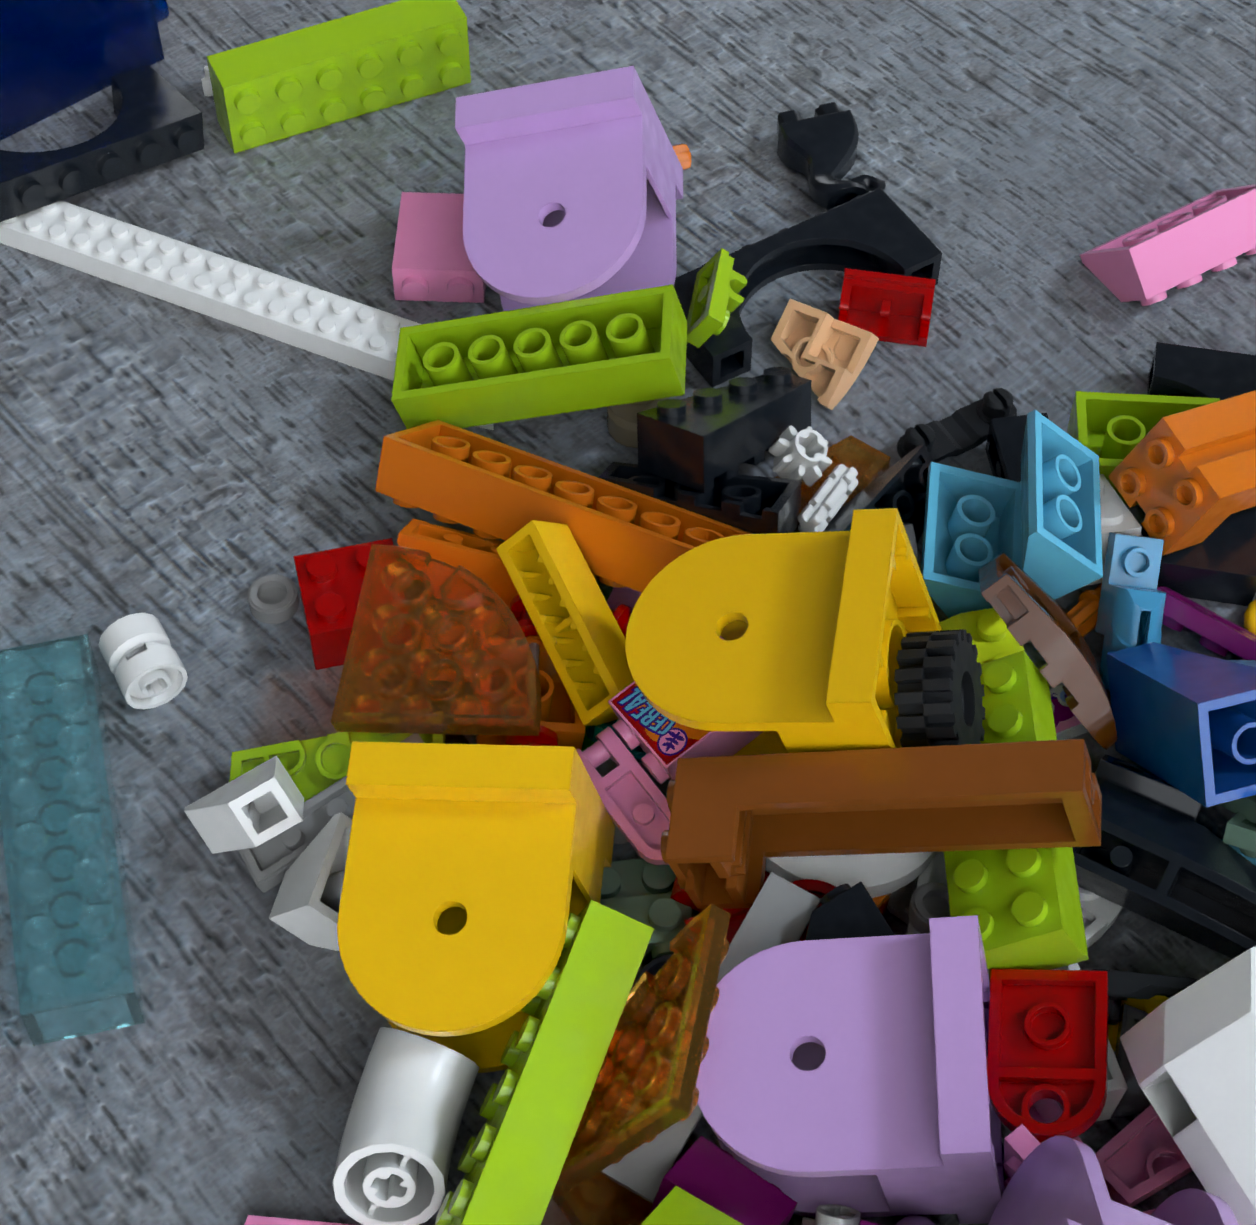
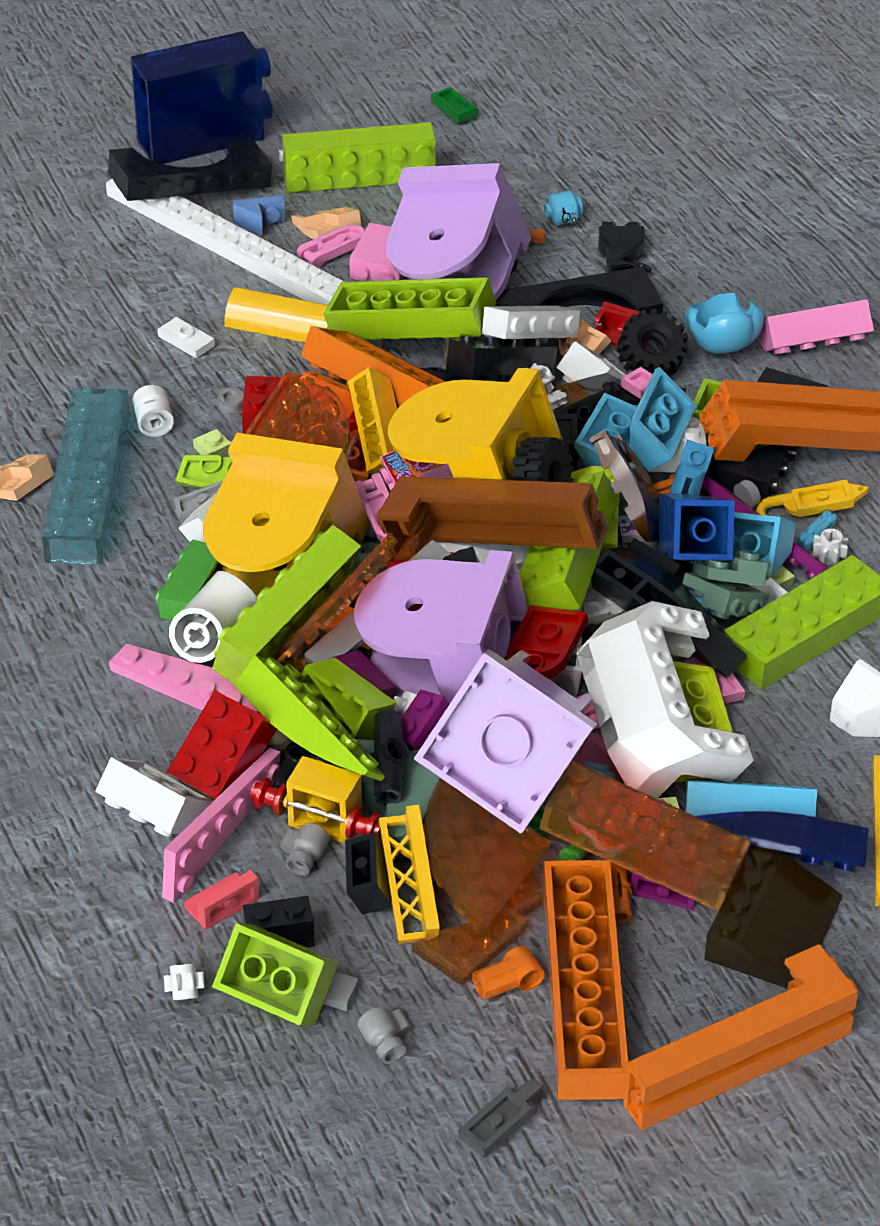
camera: 15 degrees right, 10 degrees down
white slope [184,755,304,854] -> none
lime plate [687,248,747,348] -> none
none -> bright green brick [156,539,223,621]
none -> white plate [158,317,215,358]
none -> yellowish green plate [193,429,231,457]
none -> yellow brick [224,287,328,343]
none -> medium blue slope [232,195,285,236]
none -> light nougat slope [291,207,362,239]
none -> bright pink plate [297,224,365,268]
none -> white brick [482,306,580,339]
none -> medium azure head [544,190,583,226]
none -> white slope [556,341,626,389]
none -> black tyre [617,309,689,375]
none -> bright pink plate [621,367,653,399]
none -> medium azure piece [684,293,765,354]
none -> light grey tile [734,480,761,508]

